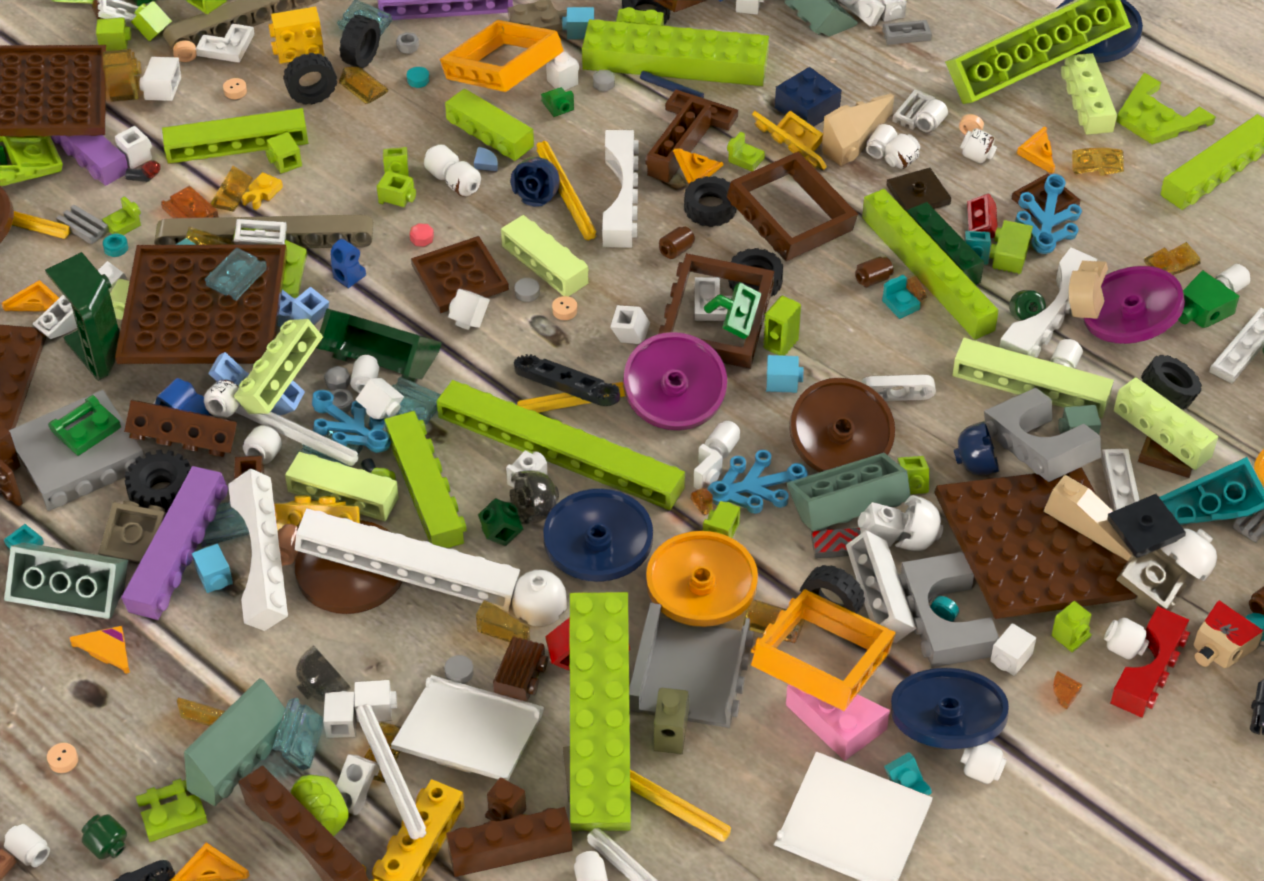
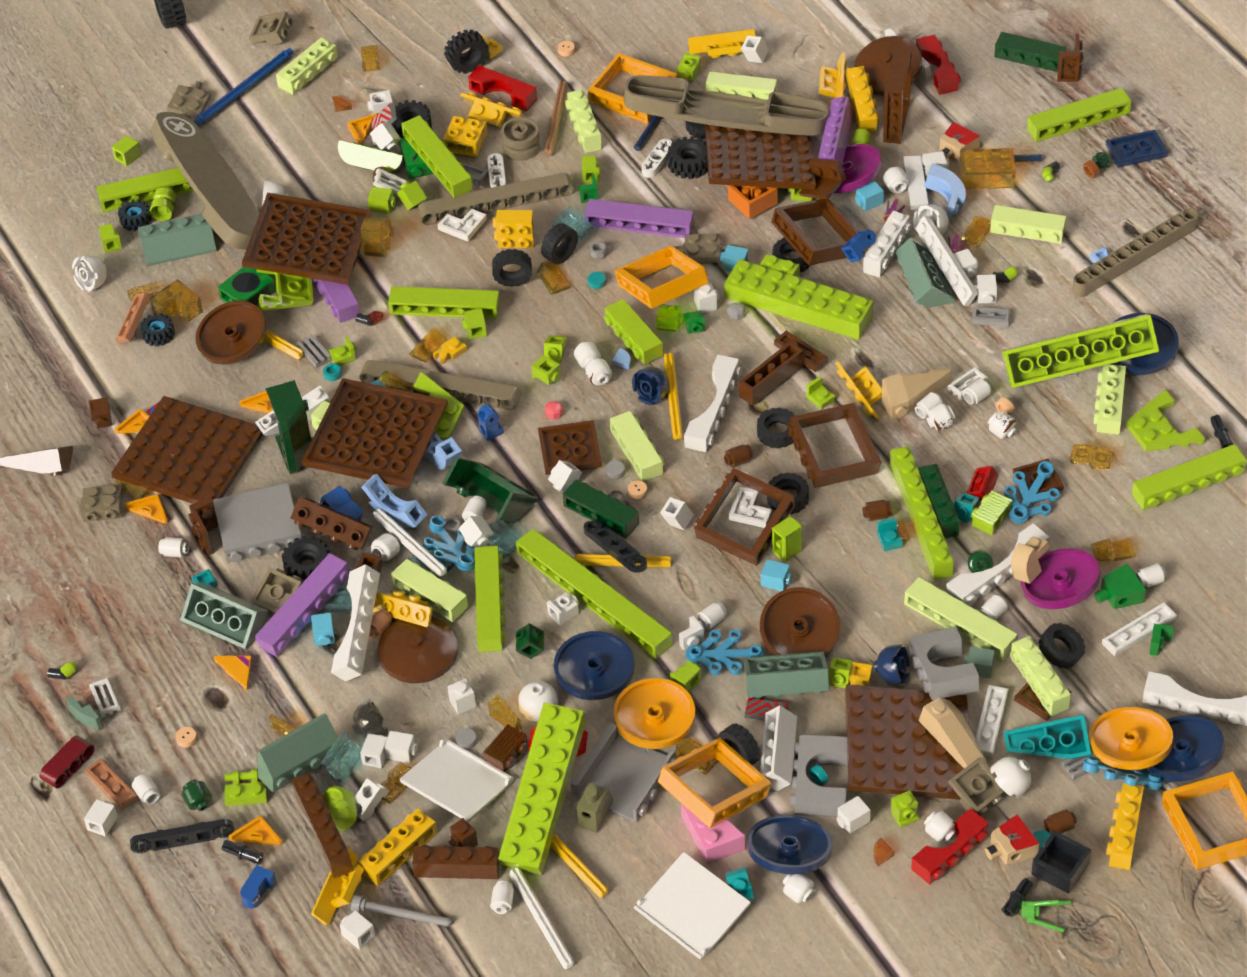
camera: 20 degrees right, 0 degrees up
green plate [48,395,121,456] -> none
white brick [115,126,152,169] -> none
white brick [139,57,181,101] -> none
clear orange plate [161,185,219,218] -> none
light nougat tile [173,41,196,62] -> none
white head [204,379,241,418] -> none
clear light blue plate [205,248,267,300] -> none
light nougat tile [223,78,247,100] -> none
white tile [234,219,287,245] -> none
yellowish green brick [234,319,323,414] -> none
white brick [295,508,520,611] -> none
light grey tile [324,366,351,390] -> none
white axle [356,704,426,840] -> none
arm [361,458,396,480] -> none
clear smoke cylinder [509,470,559,525] -> none
magenta dish [623,332,727,431] -> none
dark blue bar [640,71,704,98] -> none
light orange tile [673,148,724,184] -> none
clear orange tile [690,487,713,516] -> none
plate [704,283,761,339] -> none
dark blue brick [775,67,842,127] -> none
white brick [858,502,904,547] -> none
white beam [861,375,936,401] -> none
dark brown plate [886,167,951,212] -> none
white cylinder [895,495,943,551] -> none
light orange tile [1017,126,1055,174] -> none
black plate [1107,494,1186,559] -> none
none -> white brick [447,678,476,715]
none -> dark green brick [563,479,639,539]
none -> clear neon green brick [656,304,684,332]
none -> yellow plate [849,662,872,686]
none -> black axle [1210,415,1234,449]

